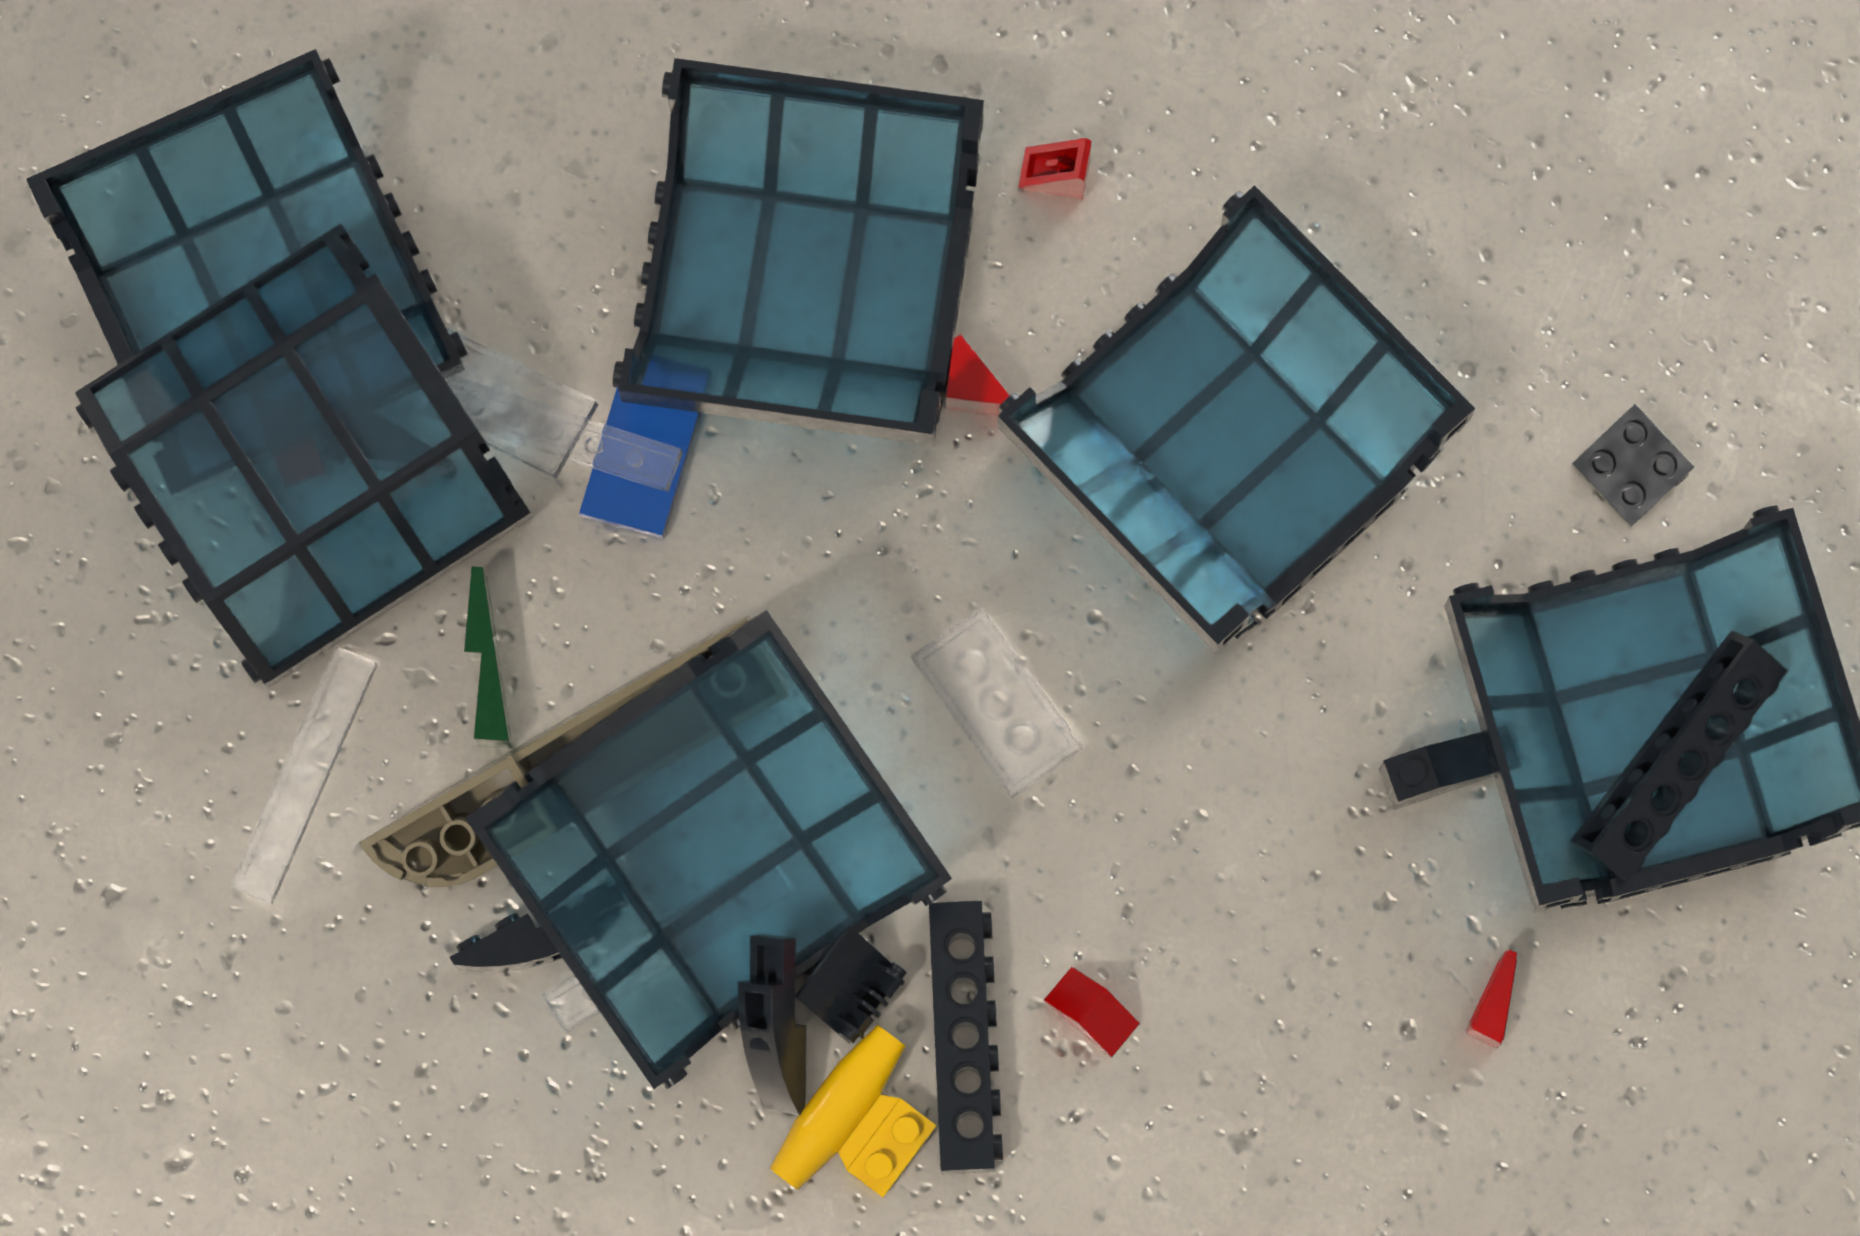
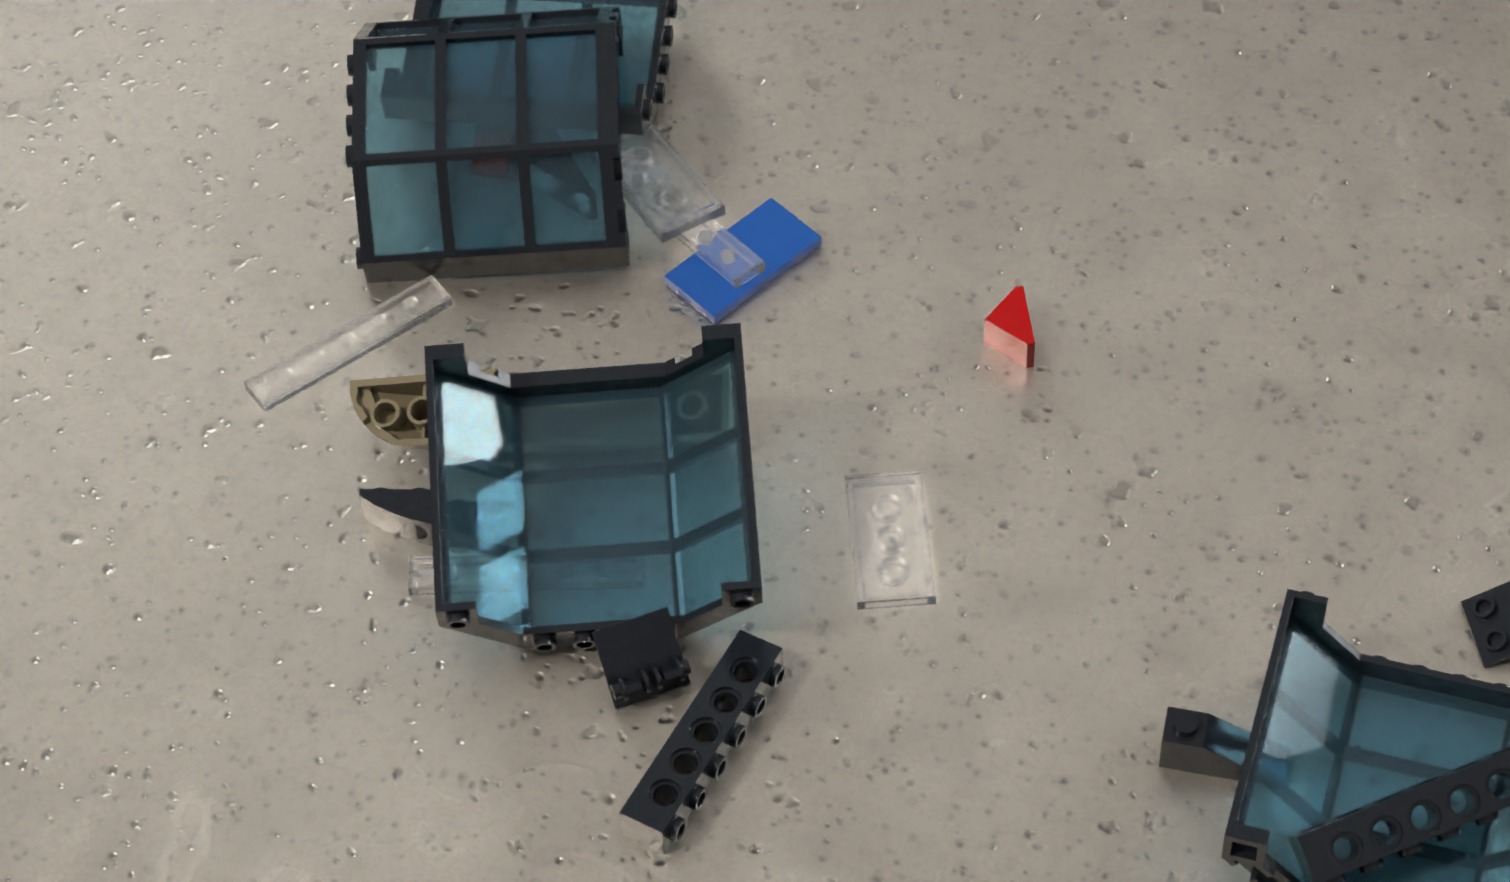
camera: 30 degrees right, 25 degrees down
dark green slope [464,566,513,749] -> none
clear light blue window [612,58,984,446] -> none
black slope [738,933,806,1115] -> none
yellow plate [770,1025,937,1198] -> none
clear light blue window [998,185,1475,654] -> none
red slope [1018,138,1092,200] -> none
red slope [1043,967,1140,1058] -> none

